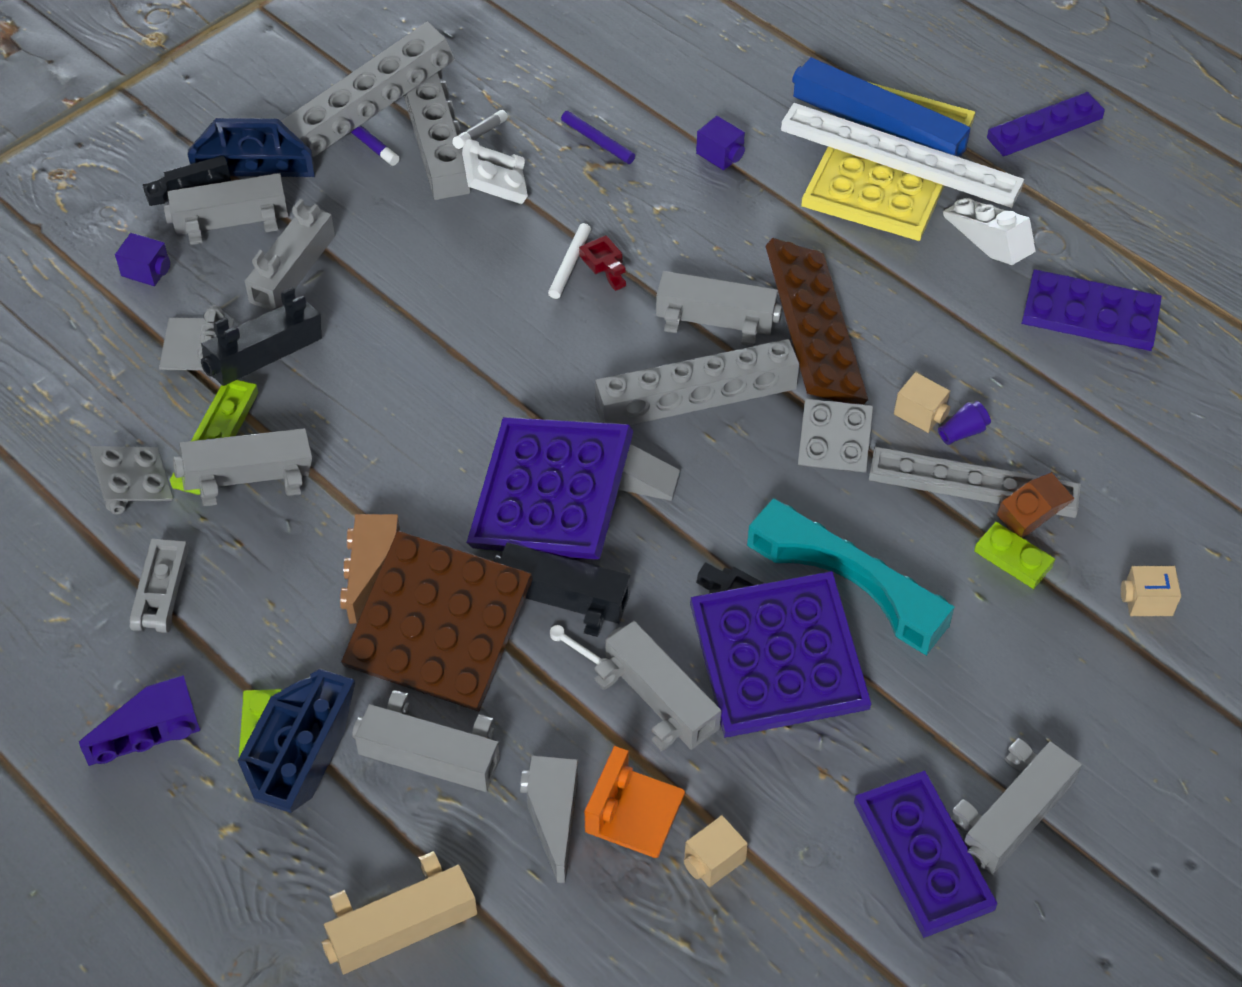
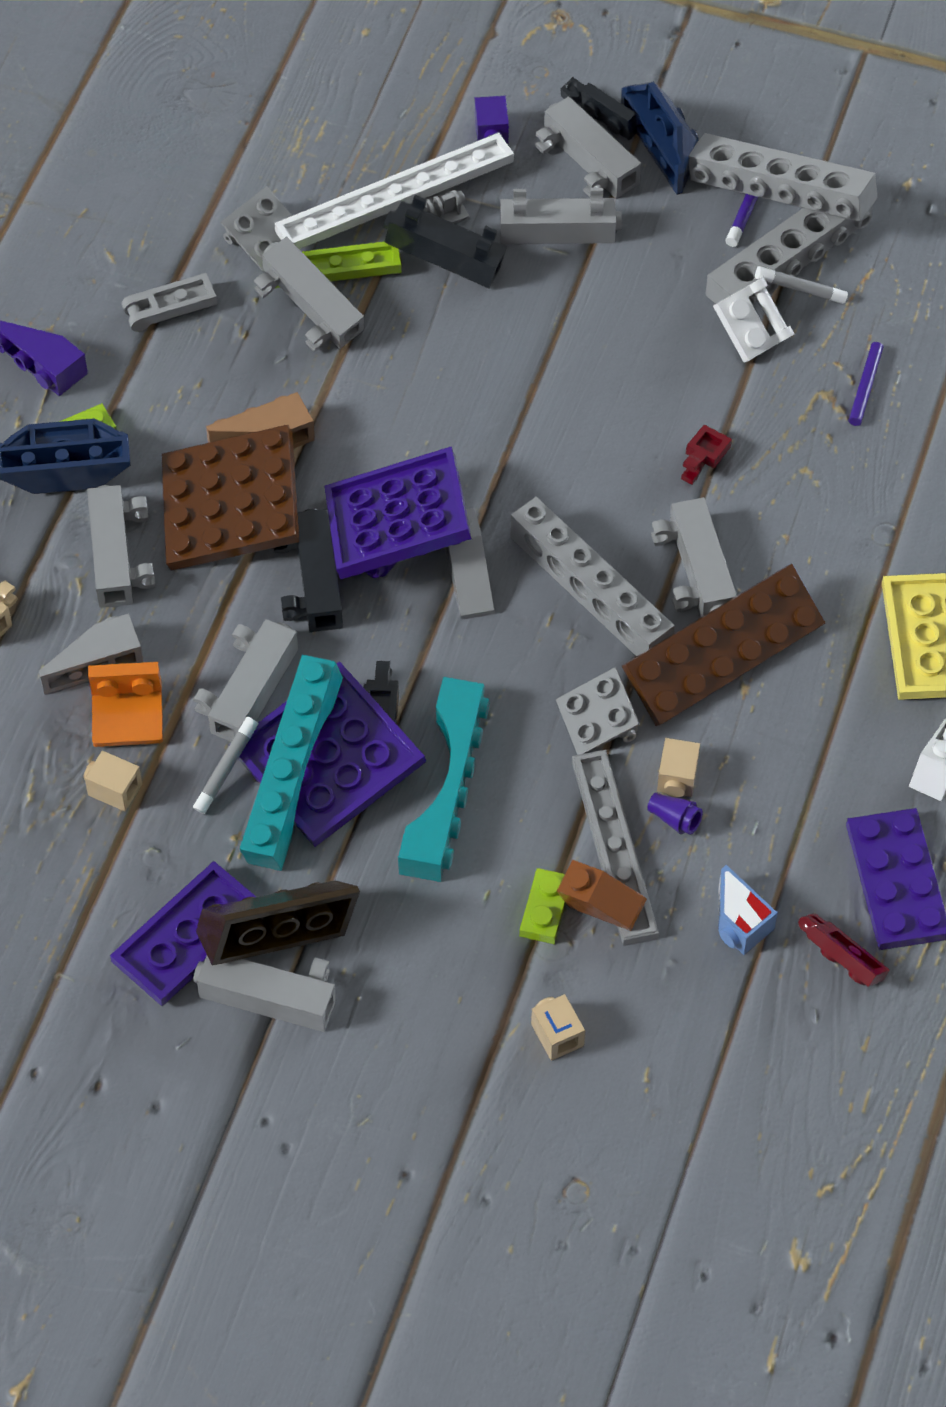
camera: 65 degrees right, 5 degrees up
white bar [548,223,591,299] -> none
white hinge [550,625,607,665] -> none
dark purple brick [696,116,745,170] -> none
none -> light grey bar [193,717,259,814]
none -> dark brown slope [196,880,360,966]
none -> teal arch [240,654,343,871]
none -> white plate [275,133,514,249]
none -> slope [718,865,777,955]
none -> dark red hinge [798,913,890,987]

